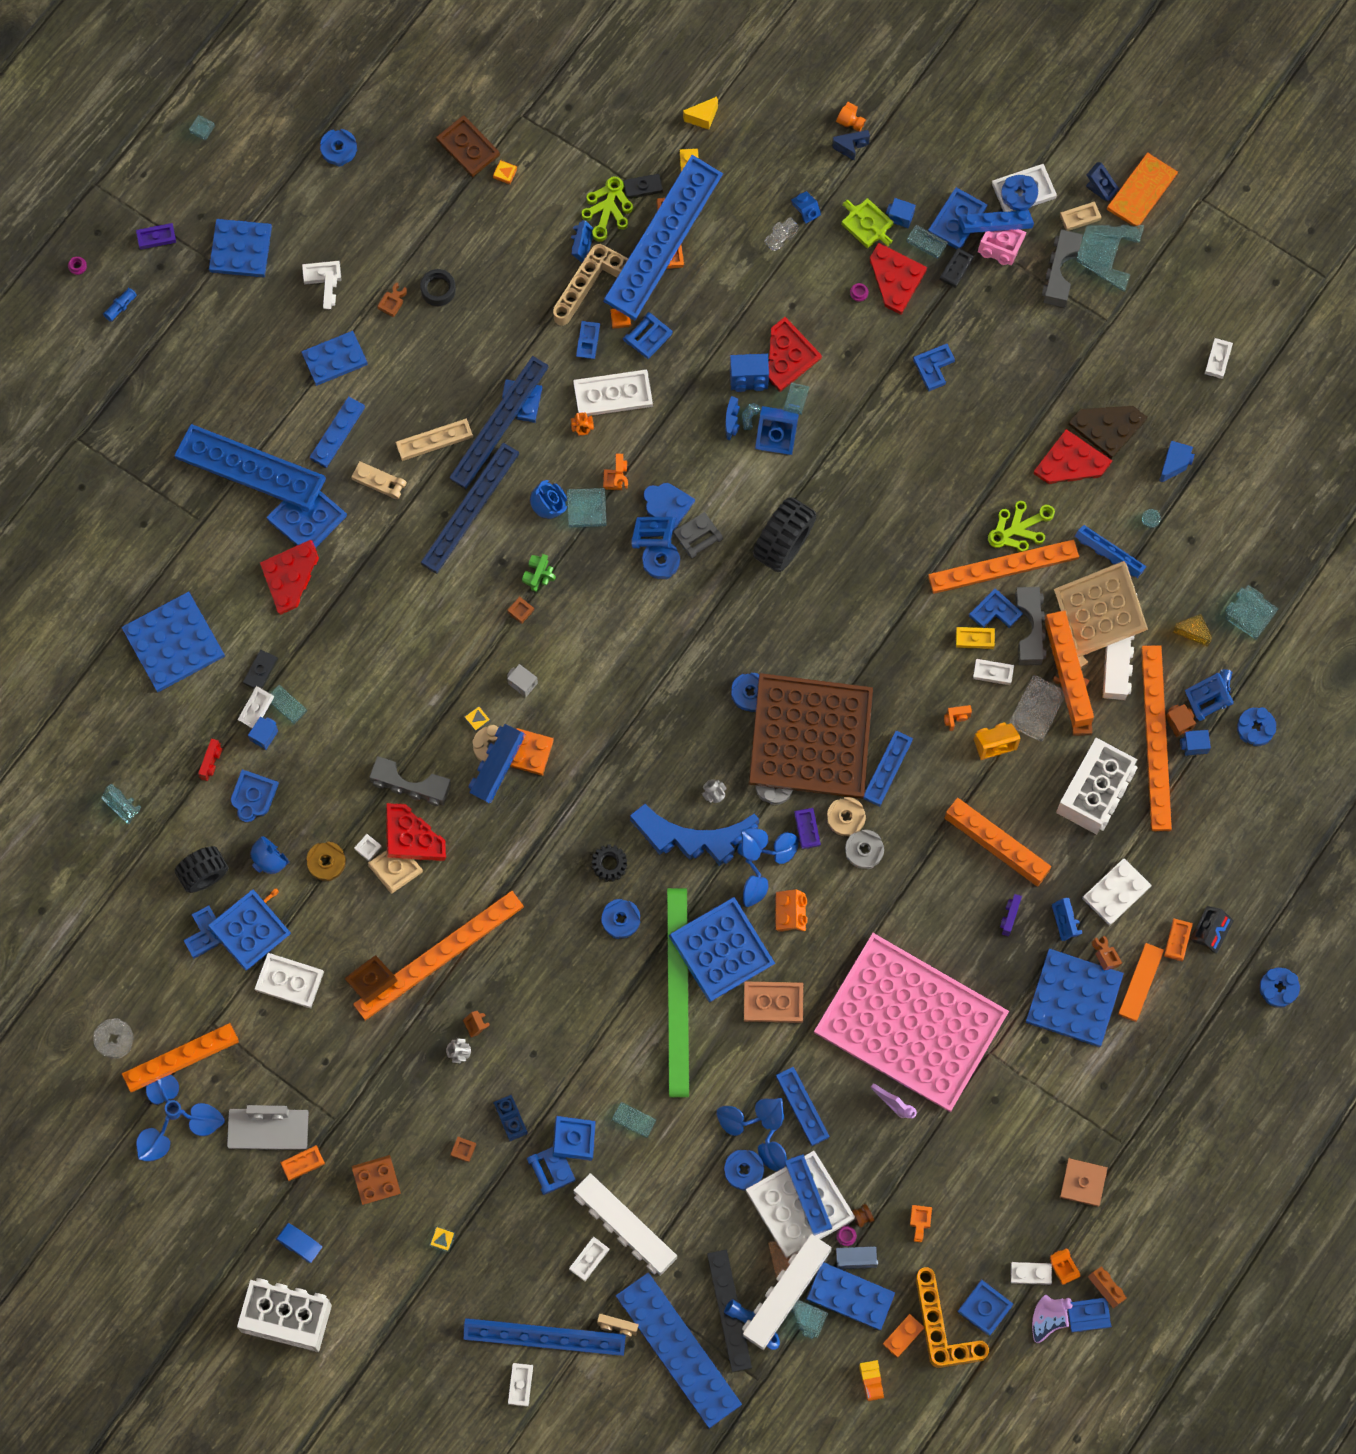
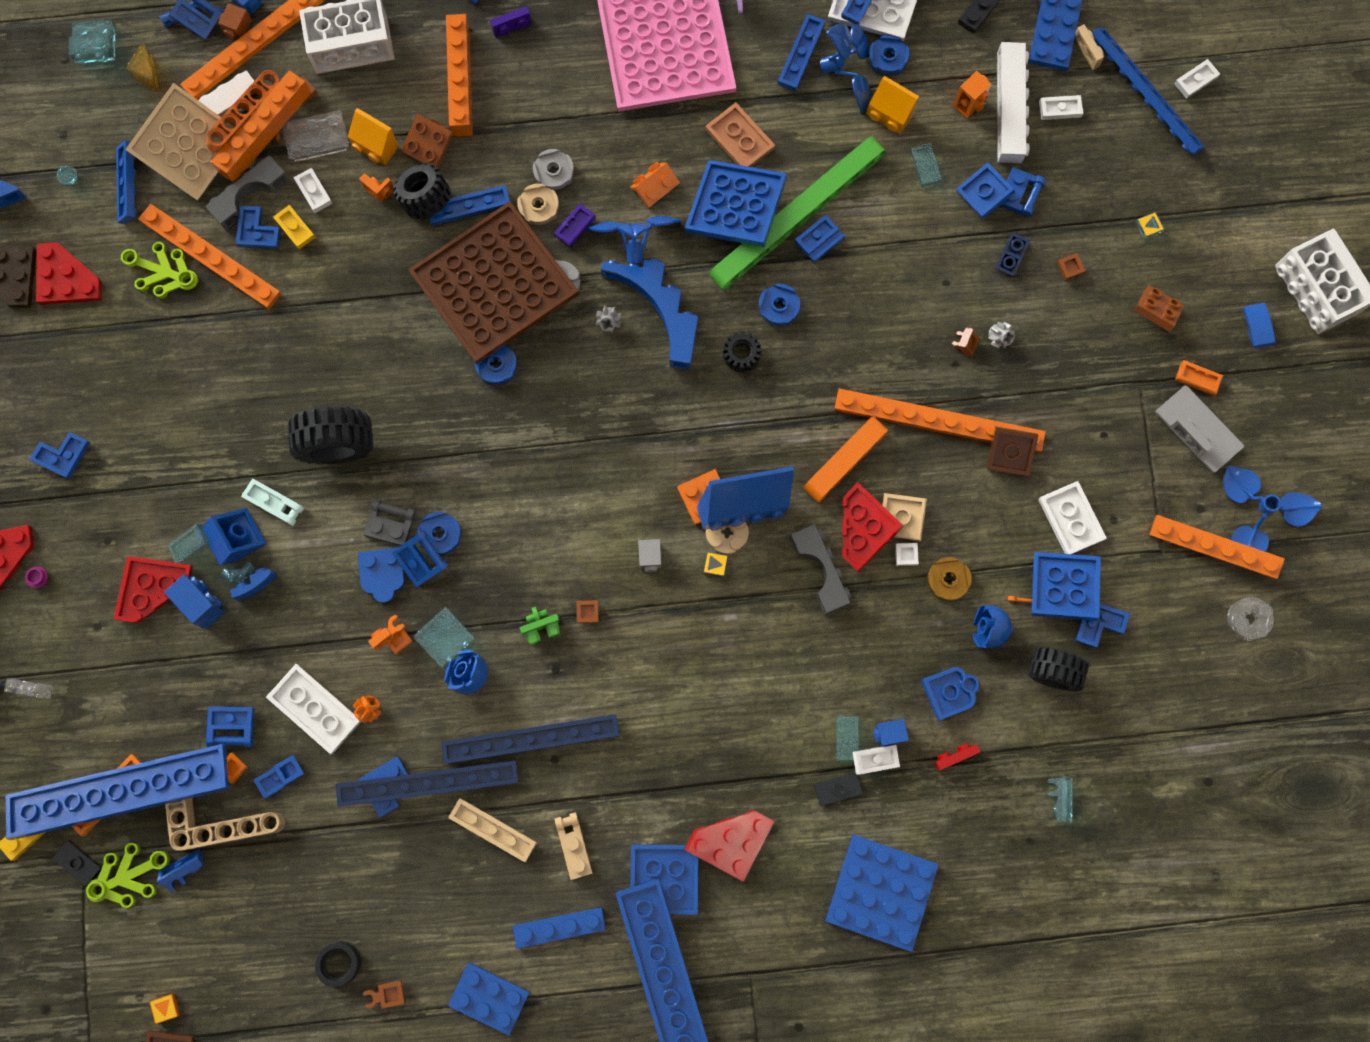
camera: 130 degrees left, 5 degrees up
none -> orange beam [206,70,279,153]
none -> light aqua plate [241,478,305,526]
none -> black tyre [393,163,451,220]
none -> dark orange plate [401,114,454,169]
none -> blue plate [794,214,845,263]
none -> orange beam [803,416,889,503]
none -> light orange slope [867,76,919,134]
none -> orange brick [953,71,992,119]

